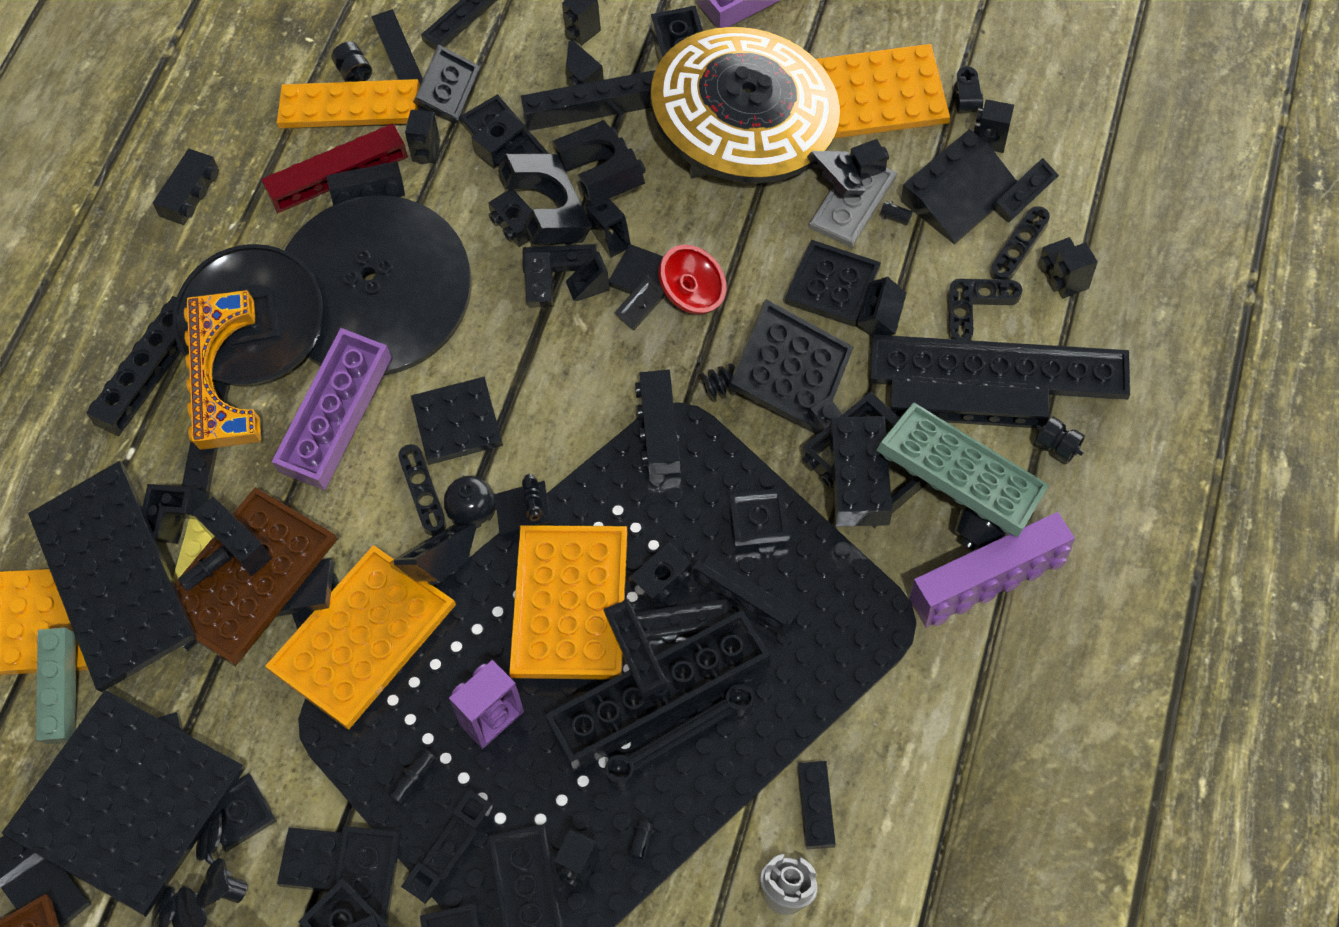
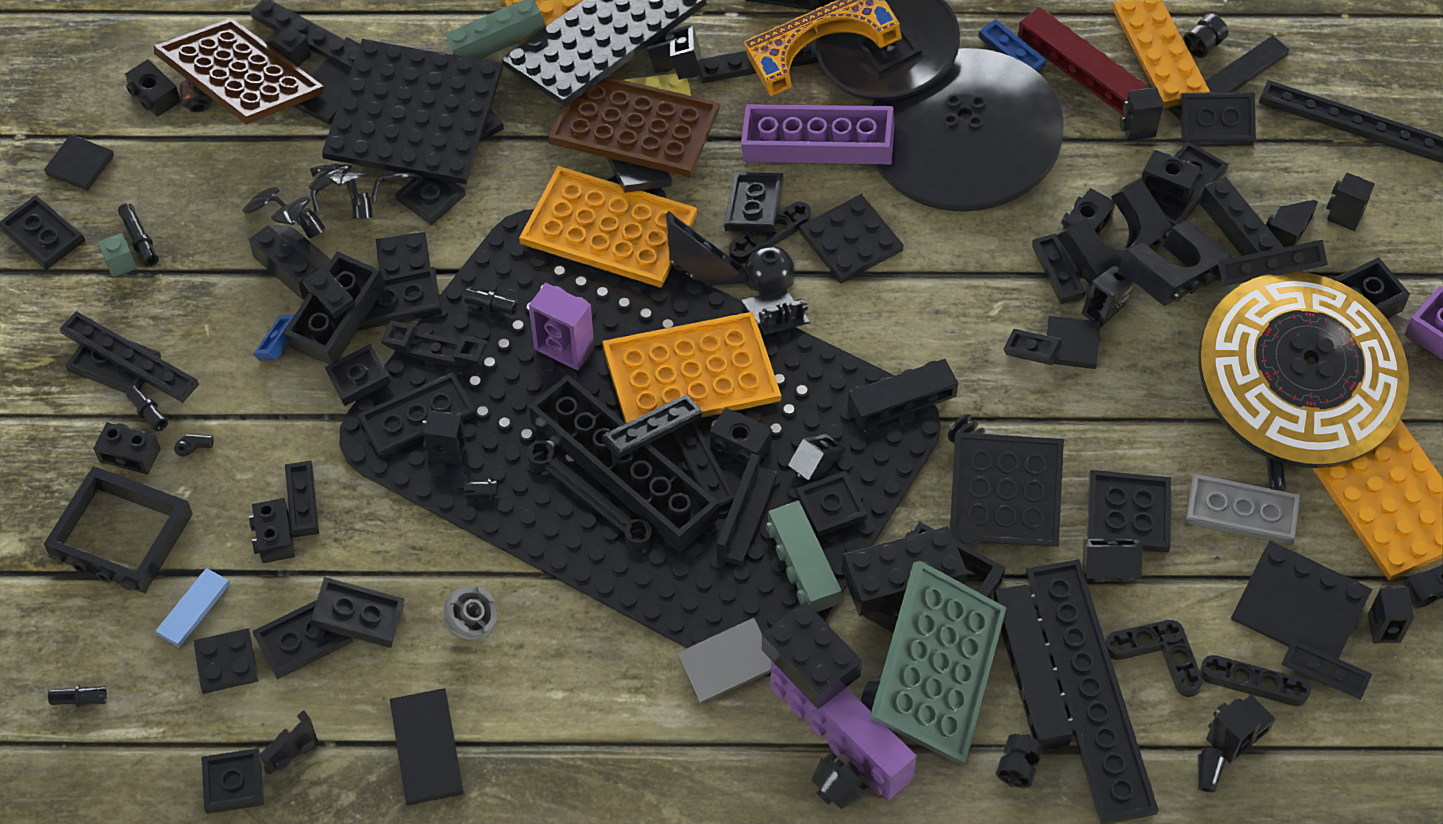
camera: 70 degrees right, 5 degrees down
black axle [178,546,231,591] -> none
black brick [193,496,272,577] -> none
black brick [326,161,405,205] -> none
black brick [525,252,554,308] -> none
black slope [566,251,610,301] -> none
red dish [658,245,726,315] -> none
black plate [798,761,836,850] -> none
black wing [807,150,866,196] -> none
black brick [850,139,889,180] -> none
black pin [880,201,913,225] -> none
none -> light grey tile [678,618,771,704]
none -> black tile [724,172,784,232]
none -> black brick [761,602,863,709]
none -> sand green brick [765,501,842,612]
none -> slope [788,434,846,480]
none -> black cone [811,751,869,809]
none -> blue plate [978,19,1046,72]
none -> black cone [1198,747,1226,793]
none -> black brick [1217,240,1328,287]

